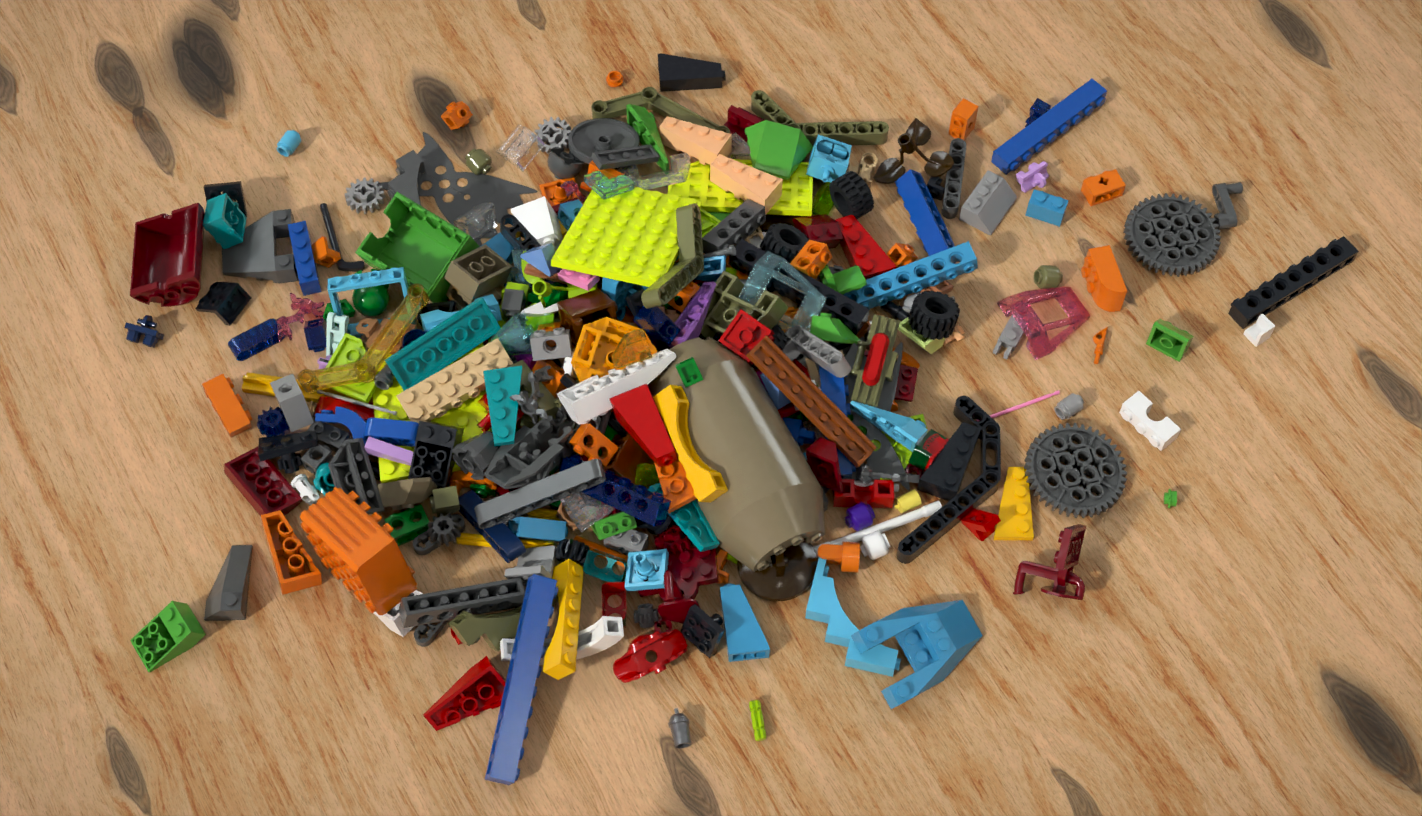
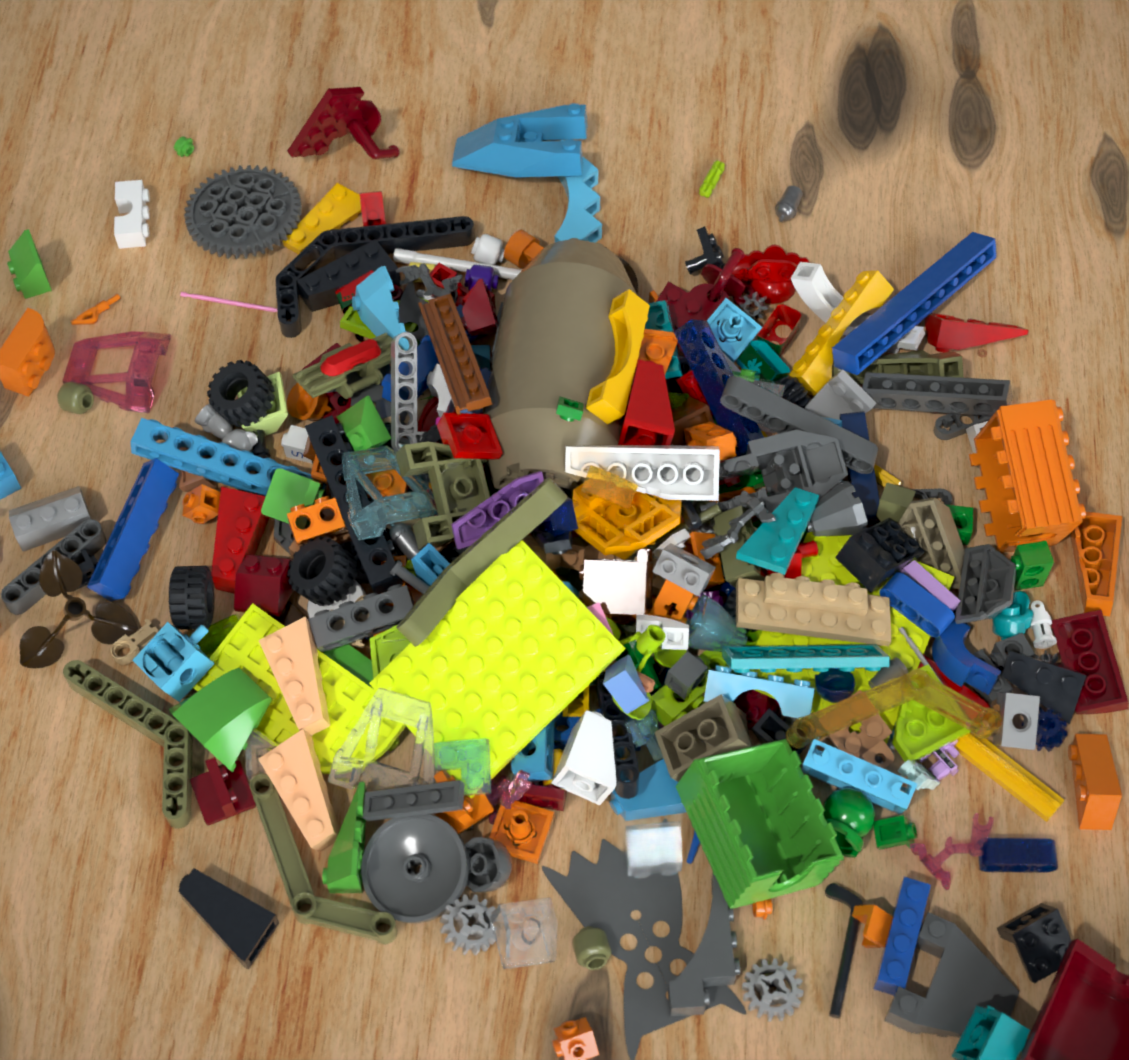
camera: 145 degrees left, 0 degrees up
clear blue slope [304,318,326,352] -> none
dark grey gear [427,513,462,547] -> none
orange plate [606,71,623,87] -> none
dark azure slope [720,584,770,662] -> none
light grey hinge [993,312,1030,360] -> none
light grey brick [1054,393,1084,420] -> none

